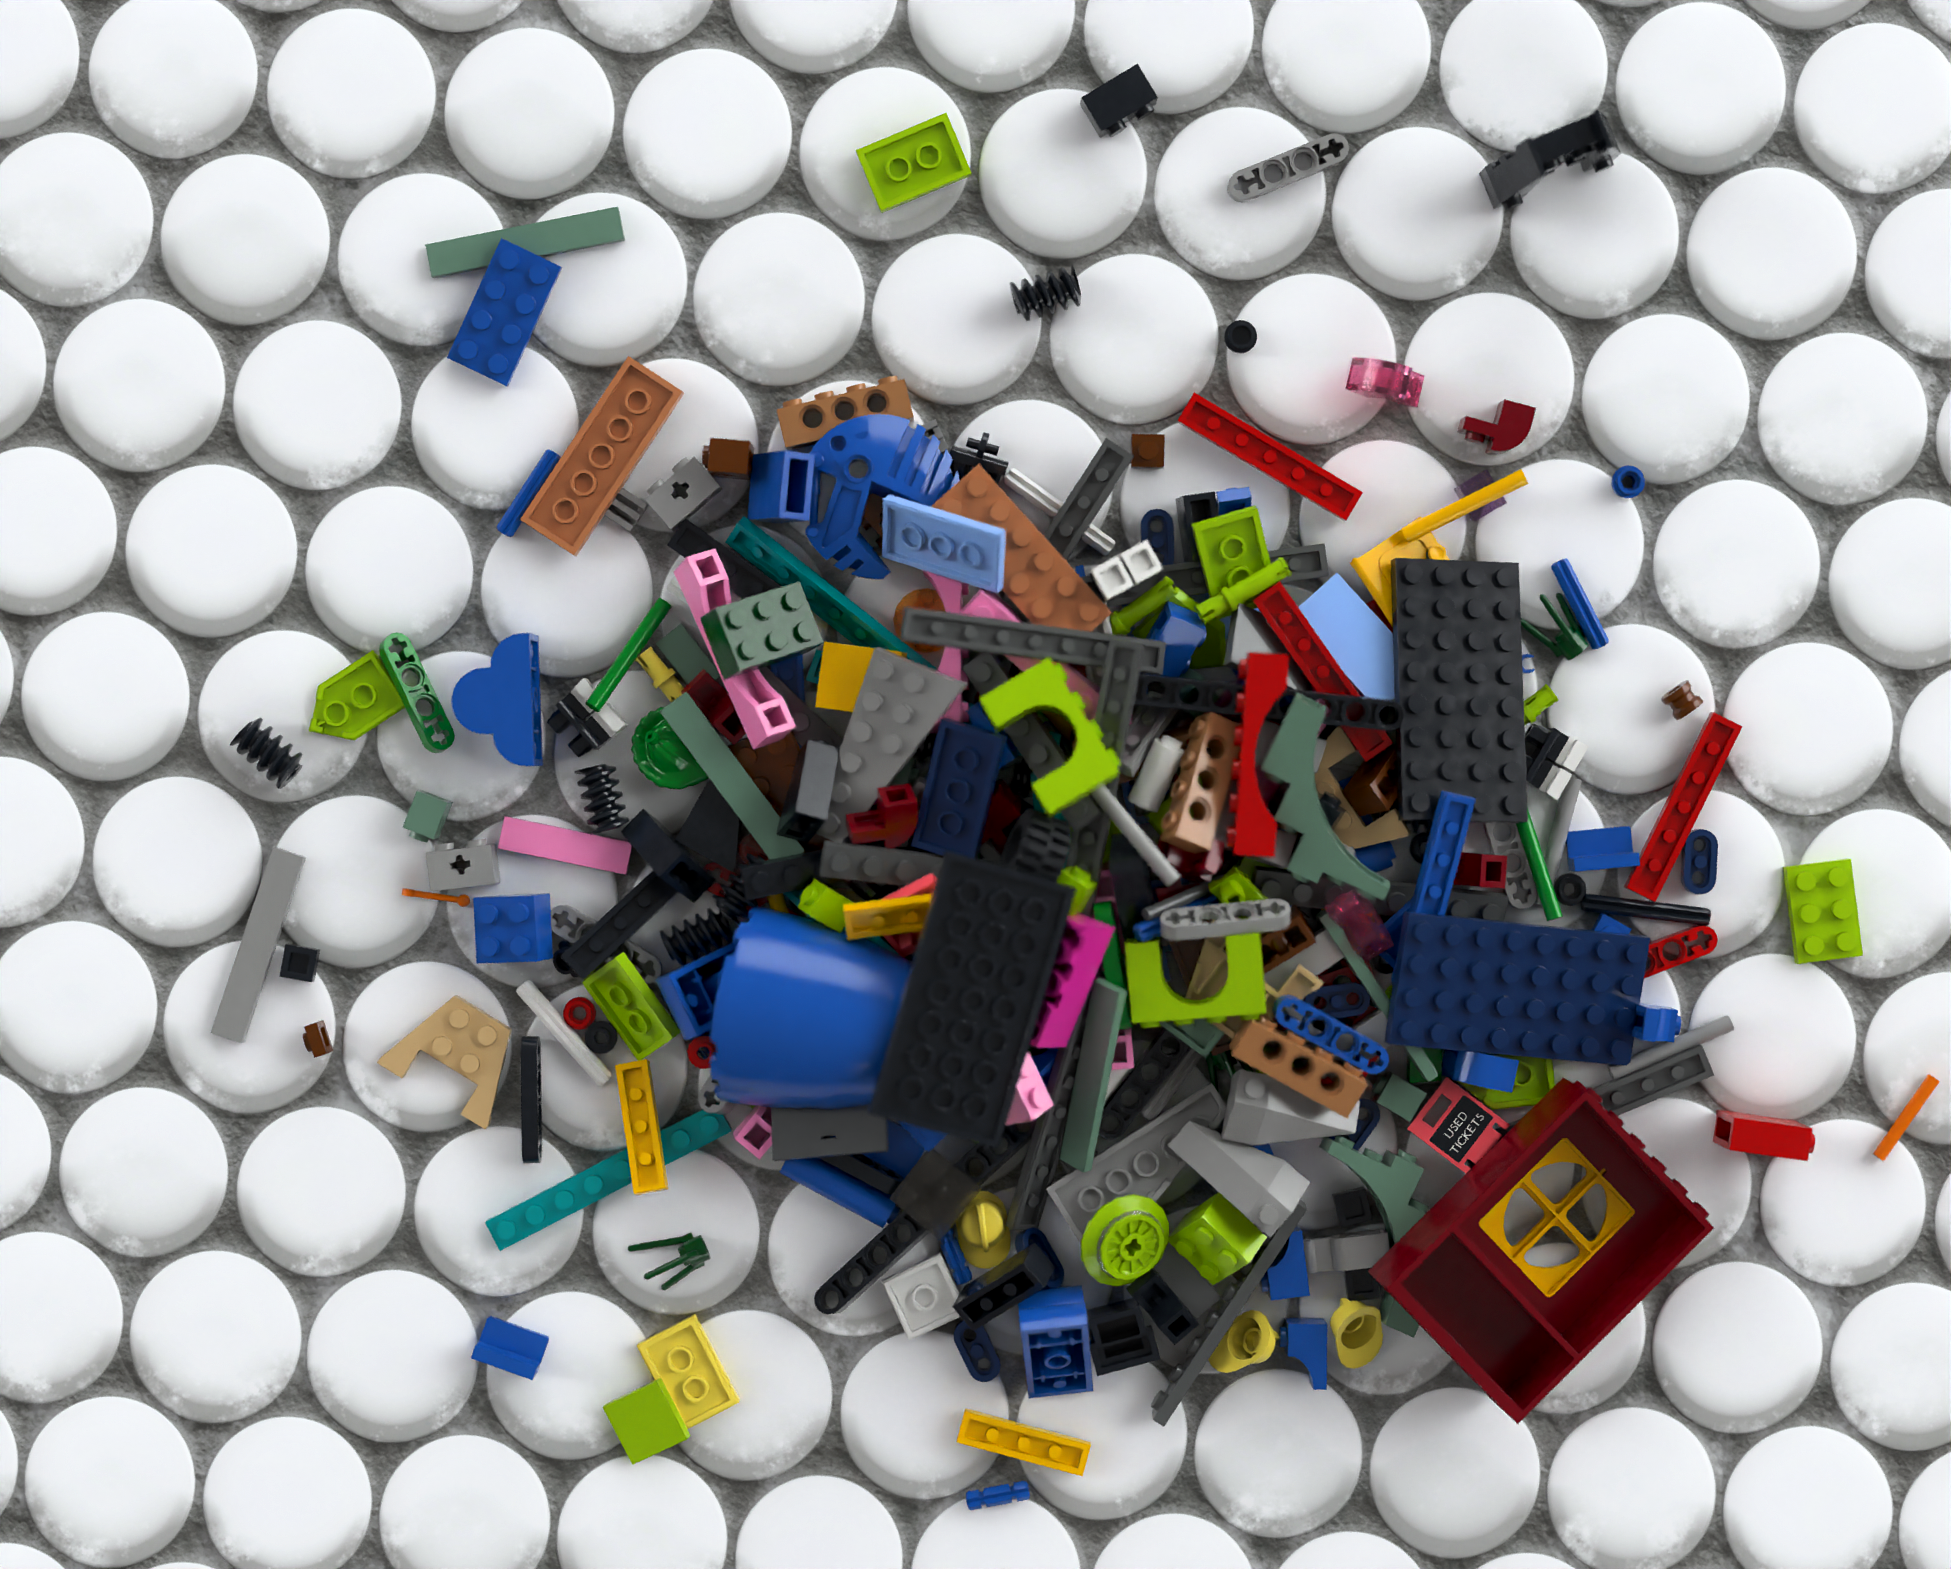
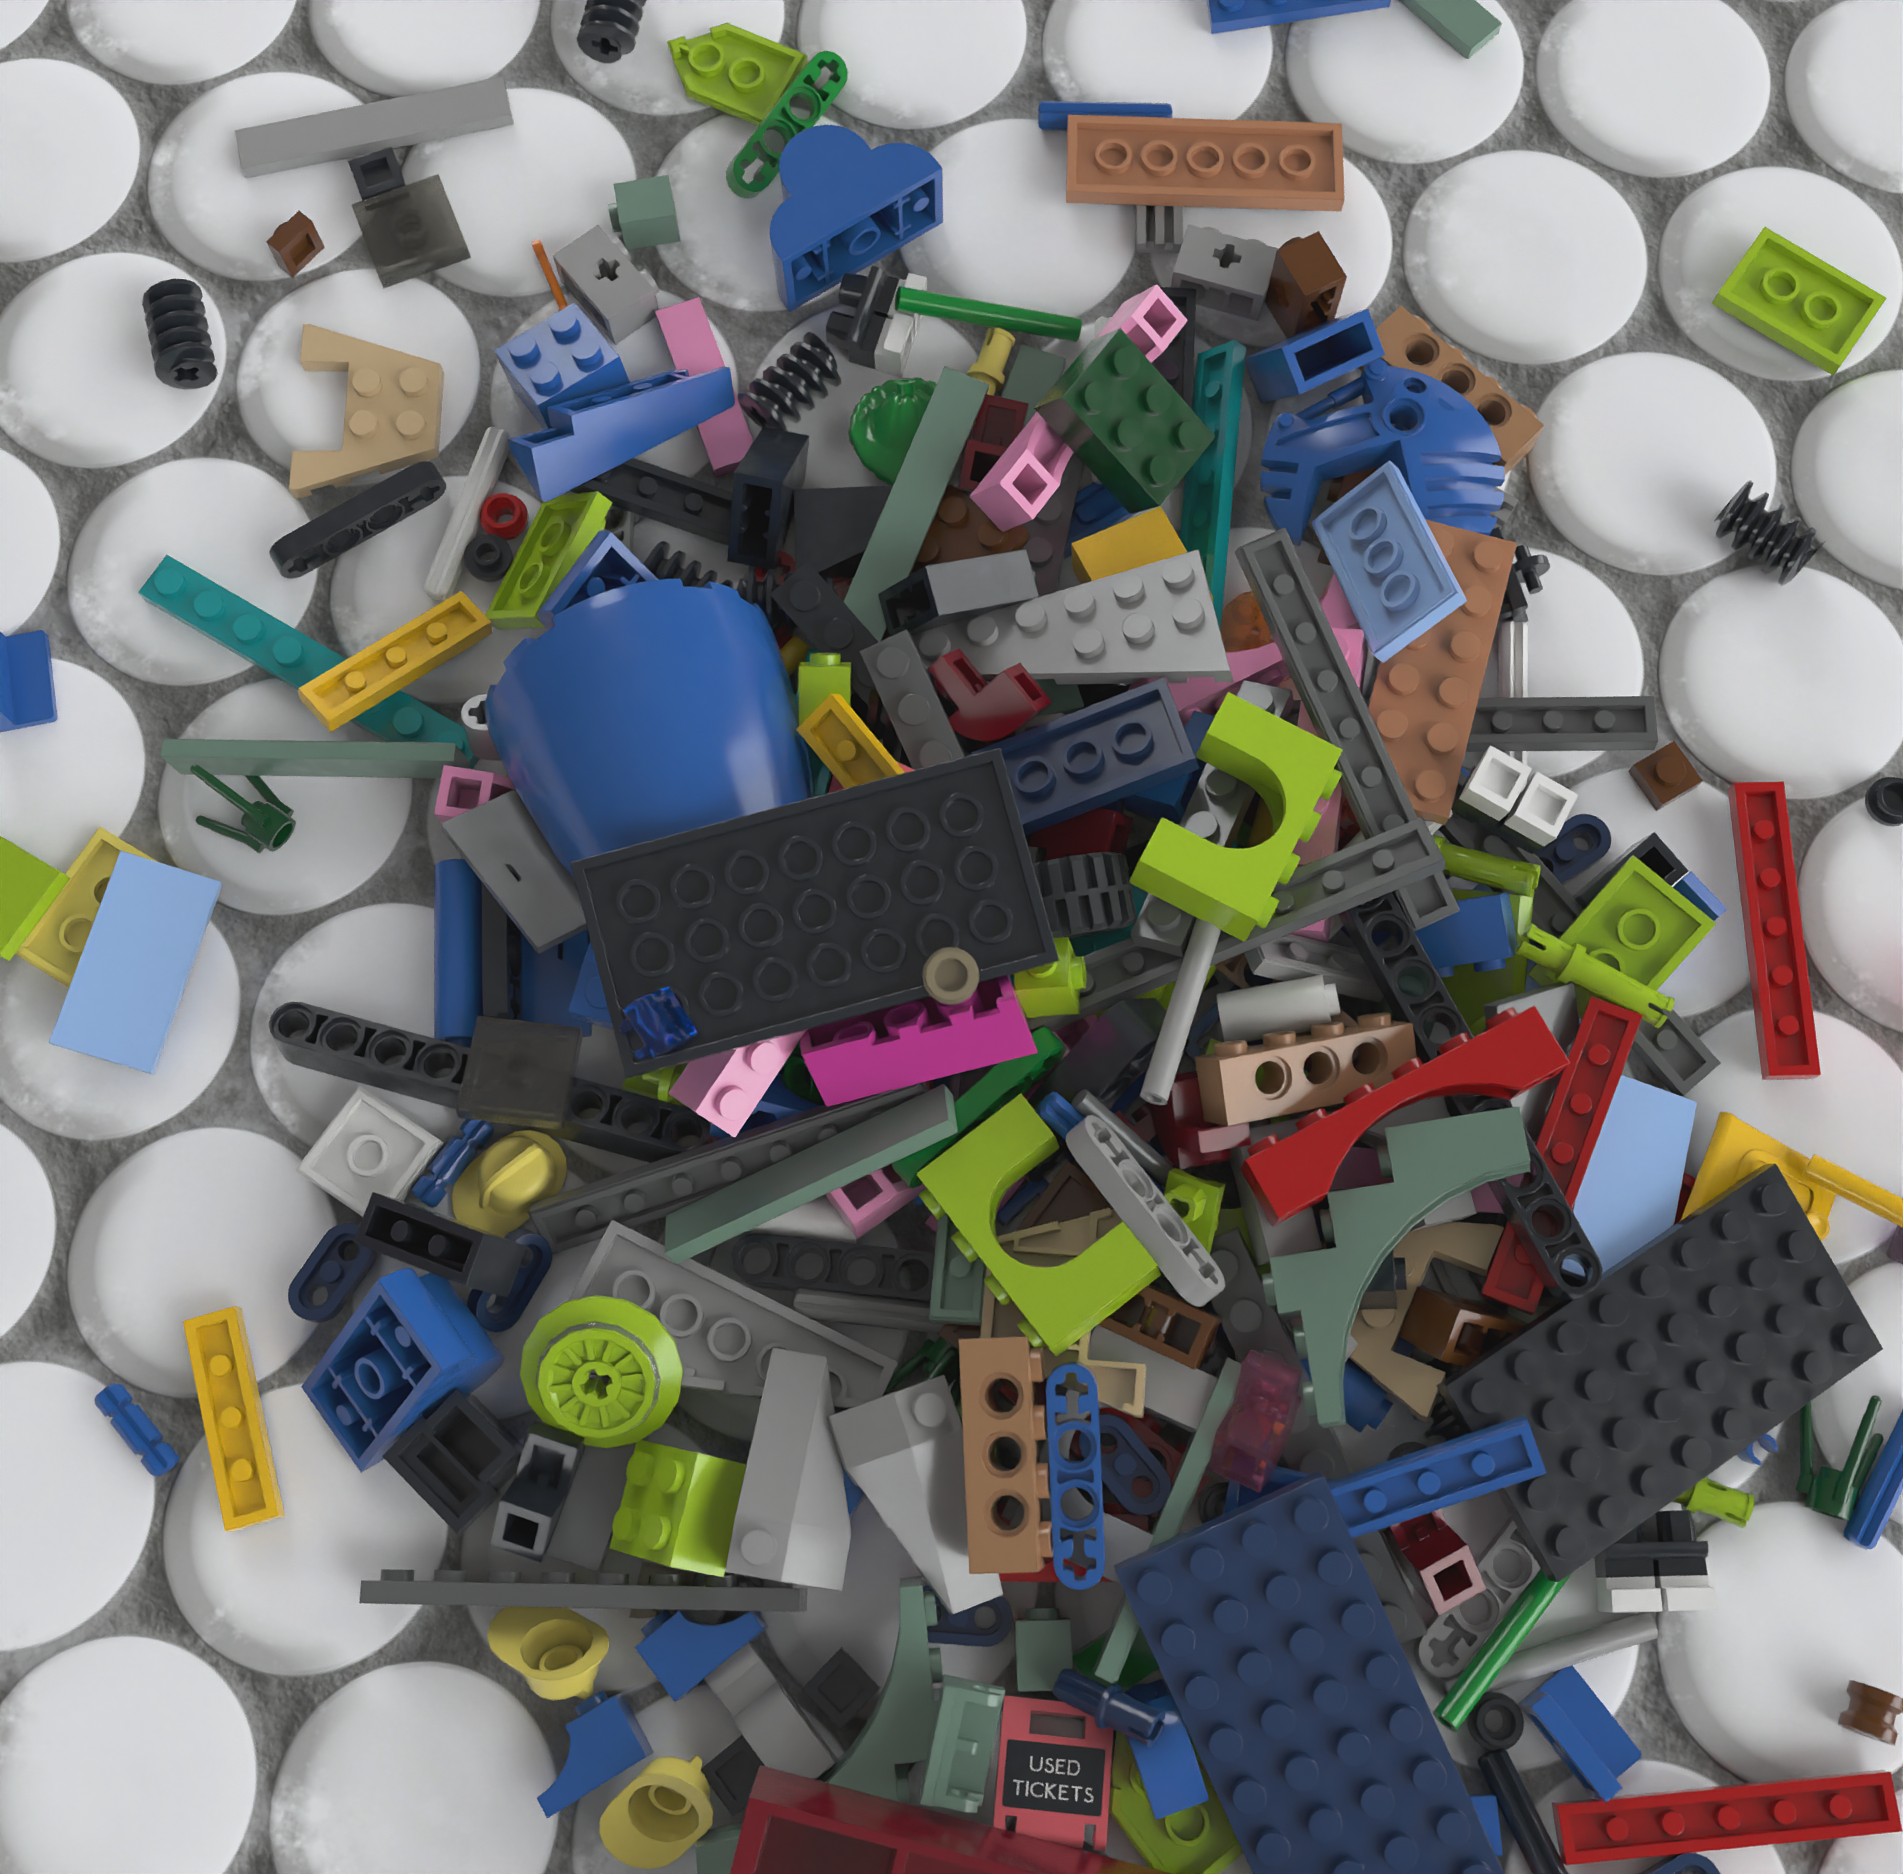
camera: 60 degrees right, 15 degrees down
none -> light blue tile [49,850,223,1075]
none -> black piece [142,279,218,389]
none -> sand green tile [160,739,470,779]
none -> clear smoke plate [351,174,471,288]
none -> blue wedge [508,367,735,502]
none -> clear blue tile [619,986,698,1059]
none -> sand green hinge [920,1674,1005,1813]
none -> dark tan tile [923,947,979,1005]
none -> dark blue axle [1053,1668,1166,1748]

